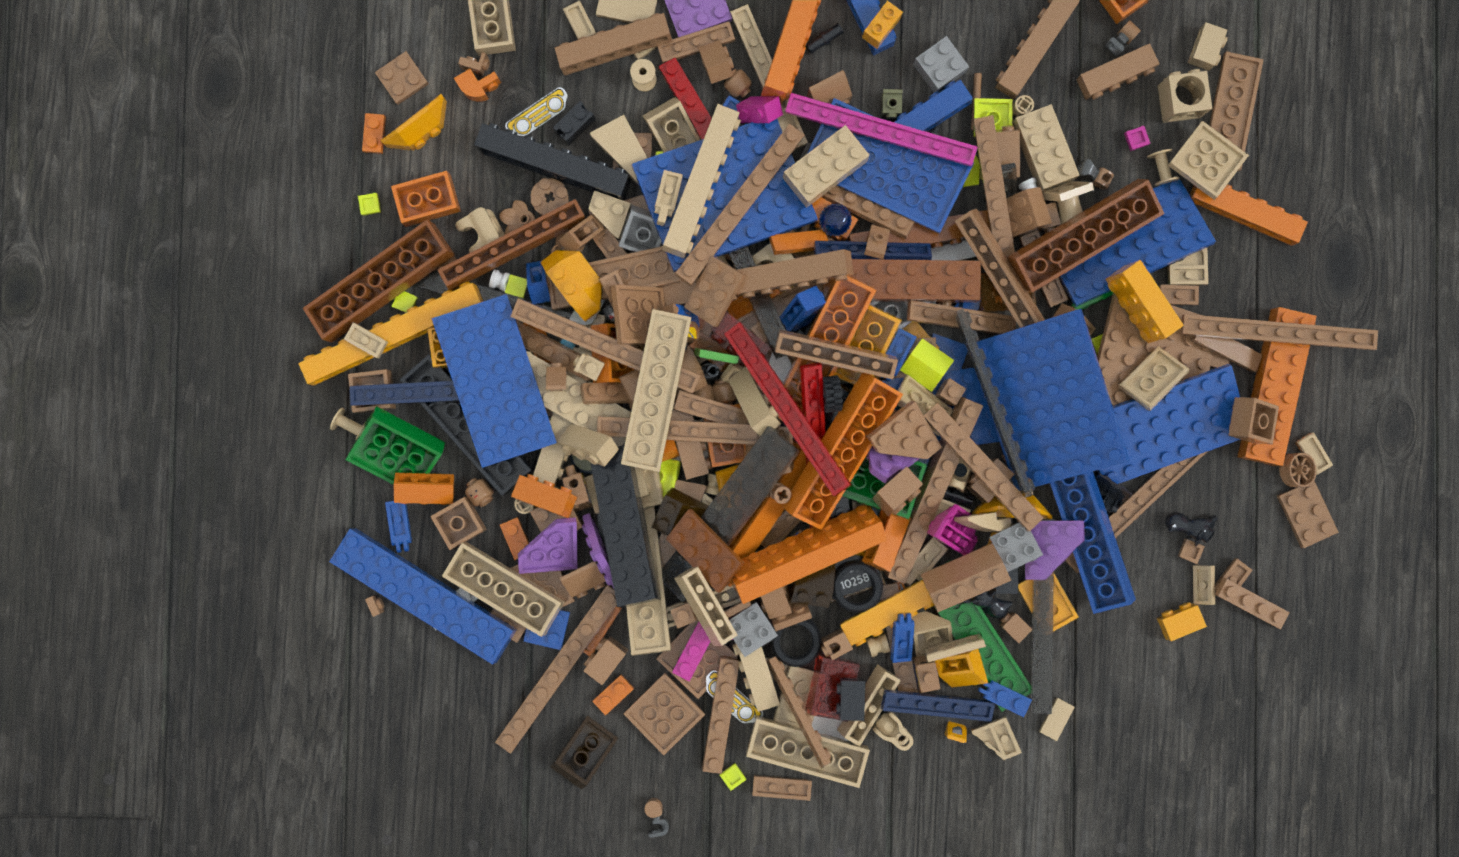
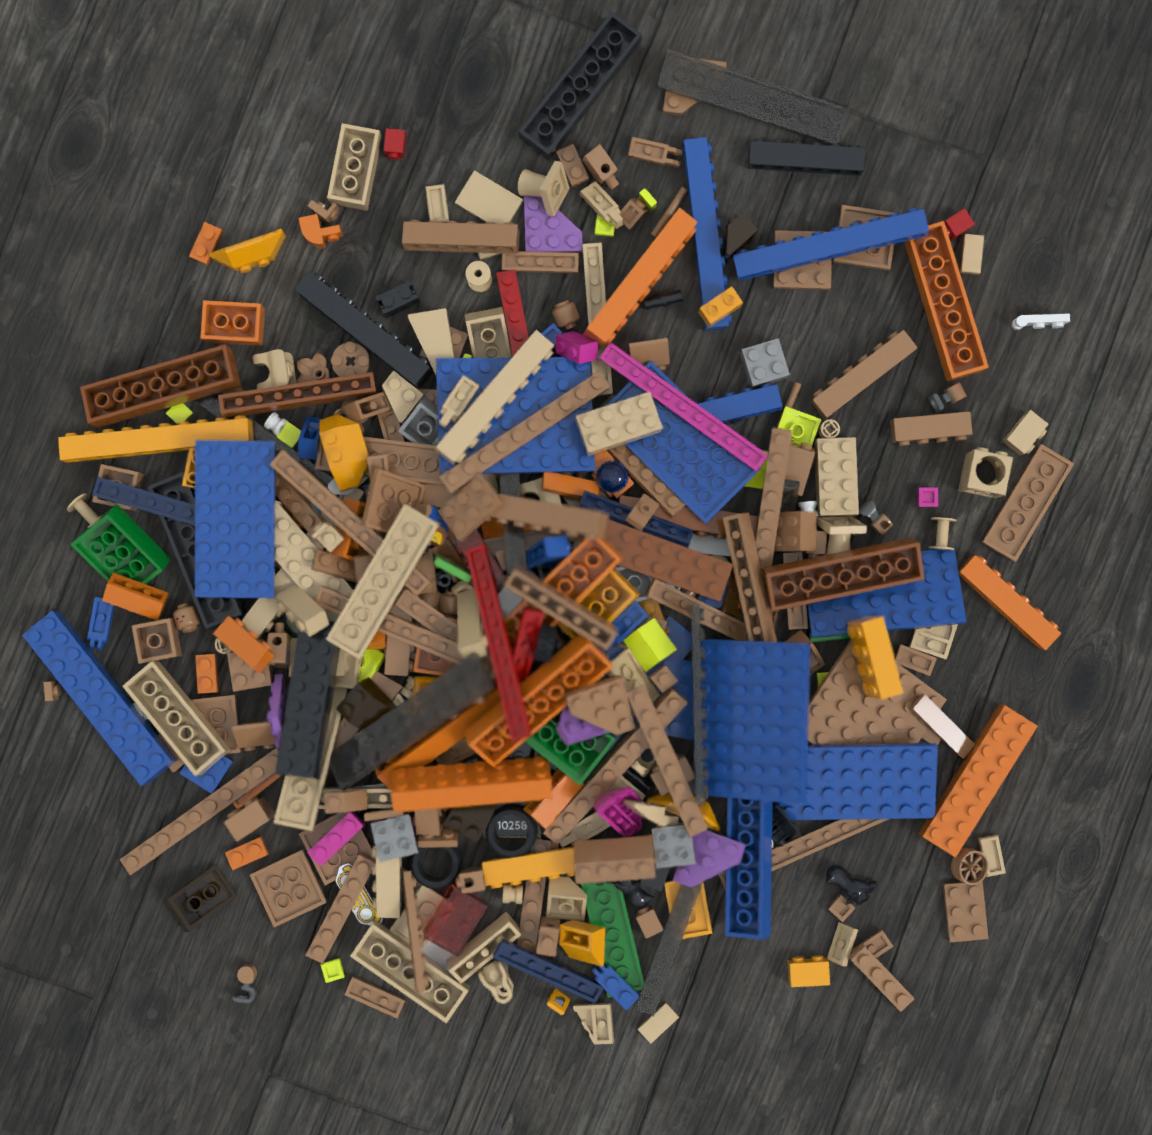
camera: 20 degrees right, 0 degrees up
tan plate [344,322,388,359] -> none
neon yellow tile [358,193,381,216] -> none
medium nougat plate [375,51,429,105] -> none
sticker [505,87,567,136] -> none
medium lavender plate [518,518,577,574] -> none
medium nougat slope [546,363,567,391] -> none
dark orange plate [666,509,744,593] -> none
tan brick [674,567,737,646] -> none
medium nougat brick [698,40,734,84] -> none
medium nougat bush [768,482,791,504] -> none
black brick [836,678,865,721] -> none
medium nougat brick [873,467,923,516] -> none
olive brick [881,89,903,120] -> none
blue hinge [891,613,915,663] -> none
tan tile [924,634,986,662] -> none
tan tile [1119,346,1189,411] -> none
tan plate [1168,121,1249,200] -> none
medium nougat plate [1181,314,1378,350] -> none
medium nougat brick [1228,397,1279,445] -> none

